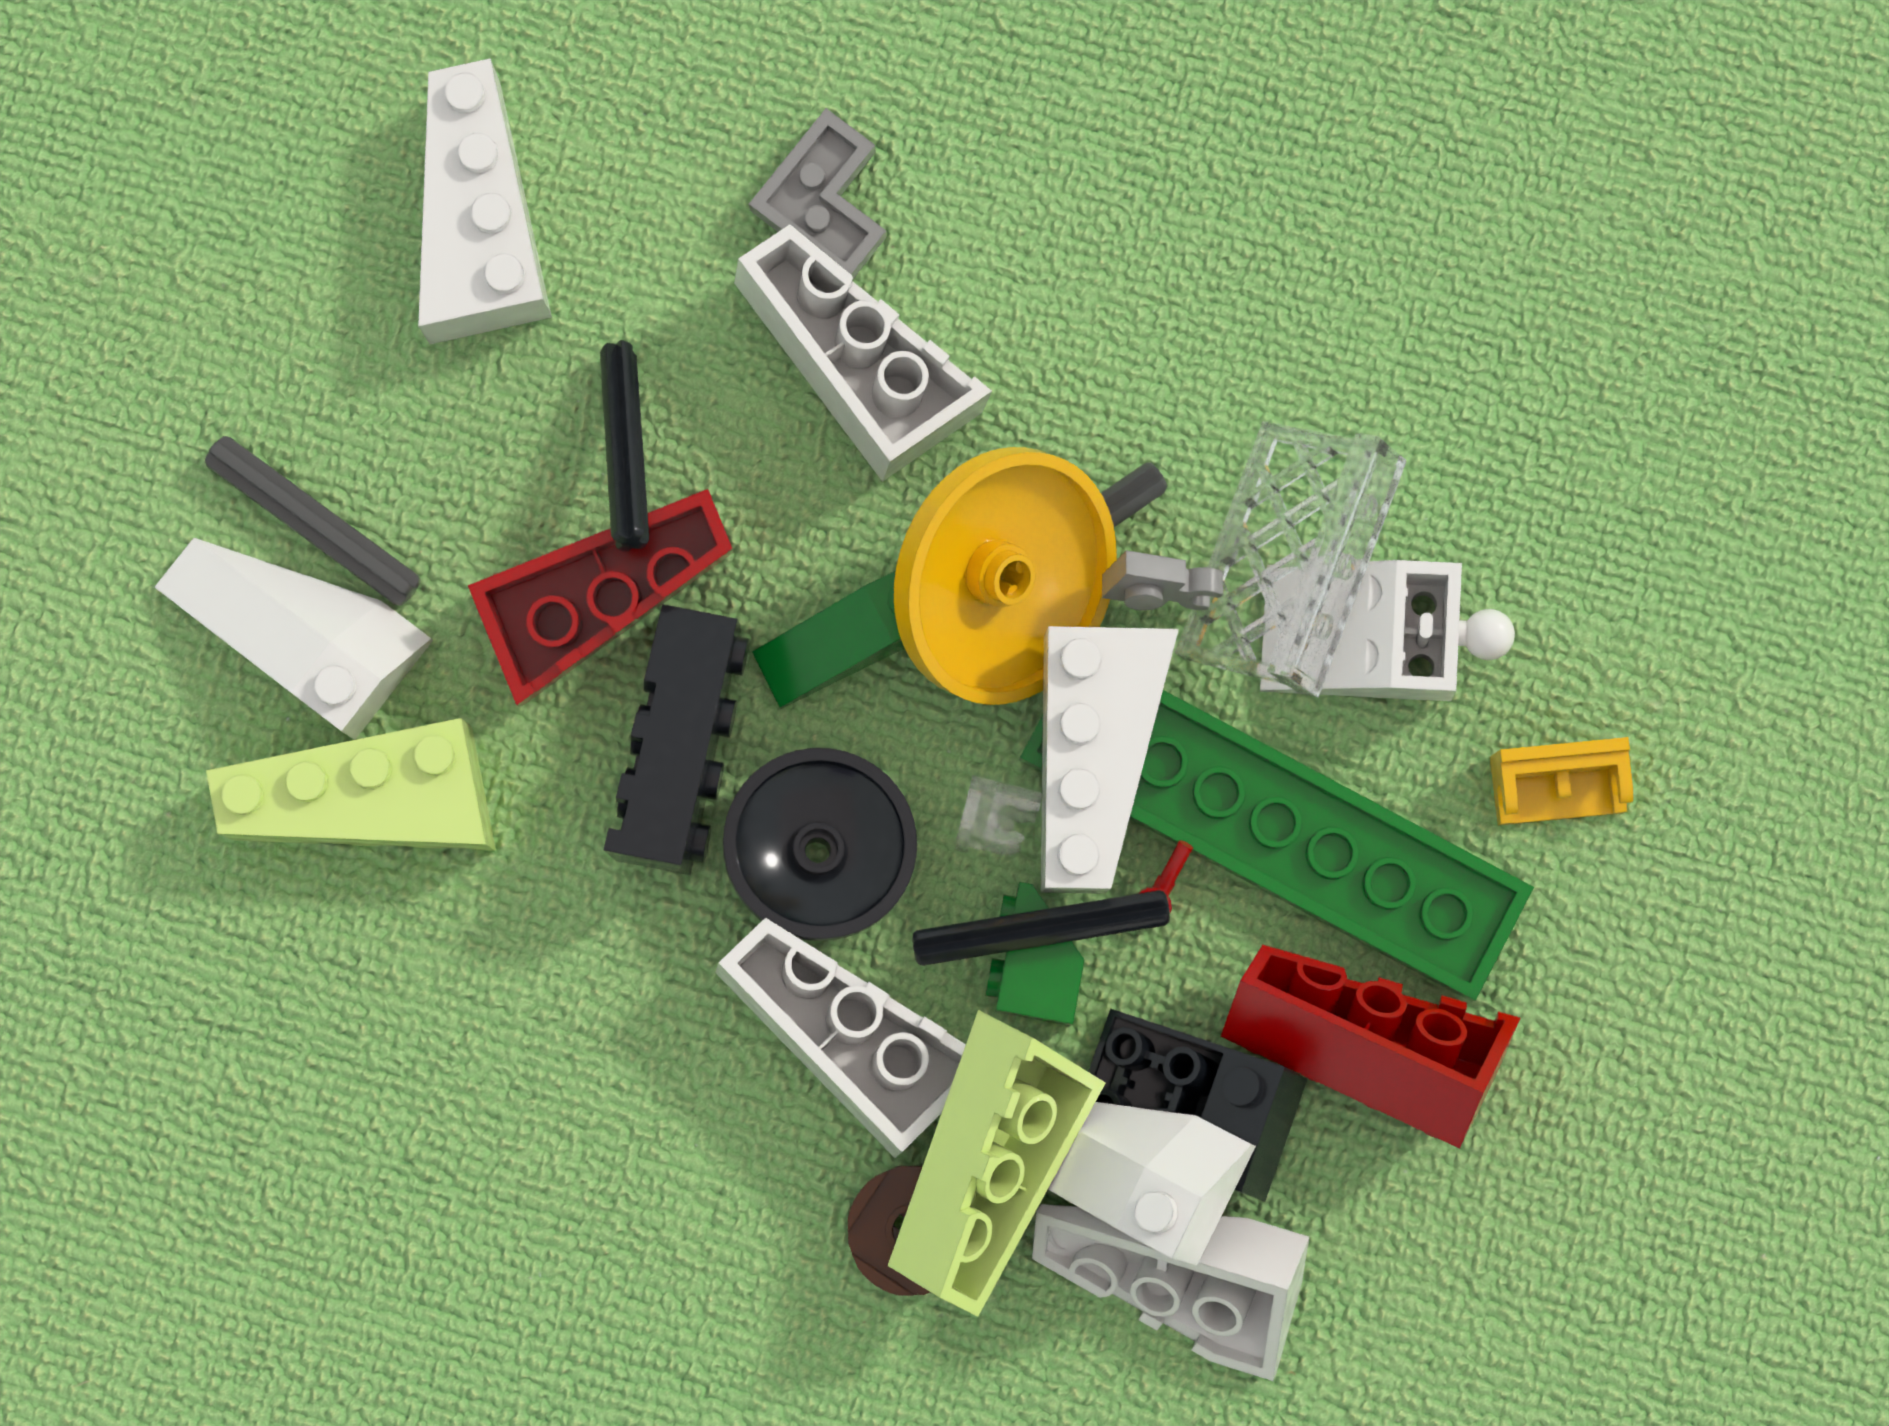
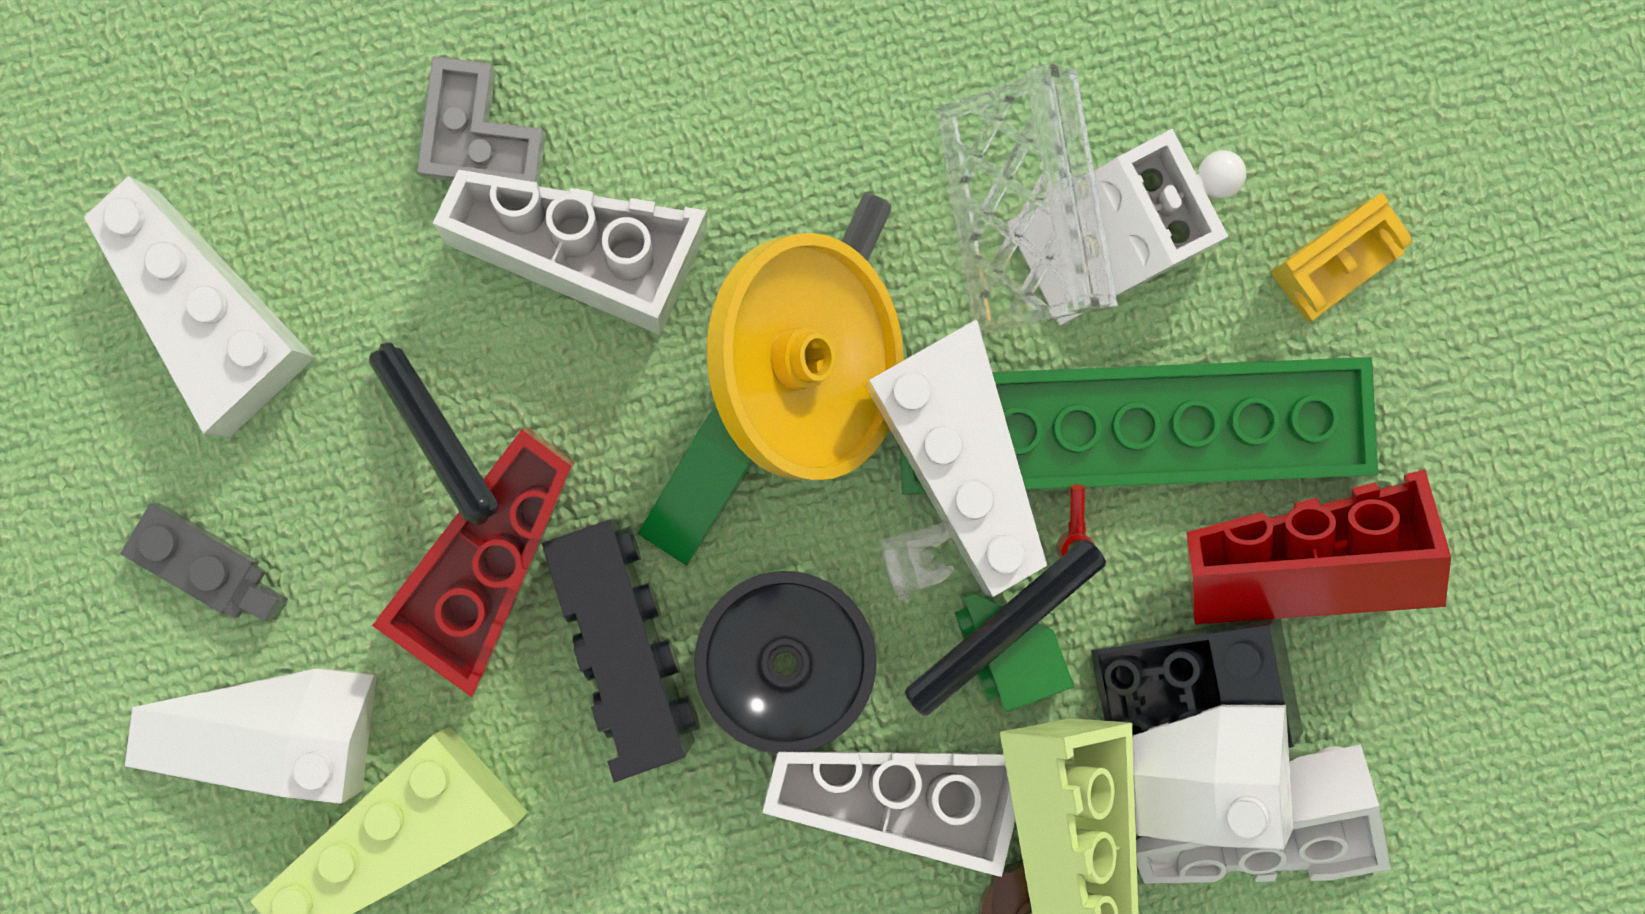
camera: 30 degrees left, 5 degrees up
dark grey axle [205,436,421,606] -> none
light grey plate [1102,550,1223,610] -> none
none -> dark grey hinge [120,503,288,621]

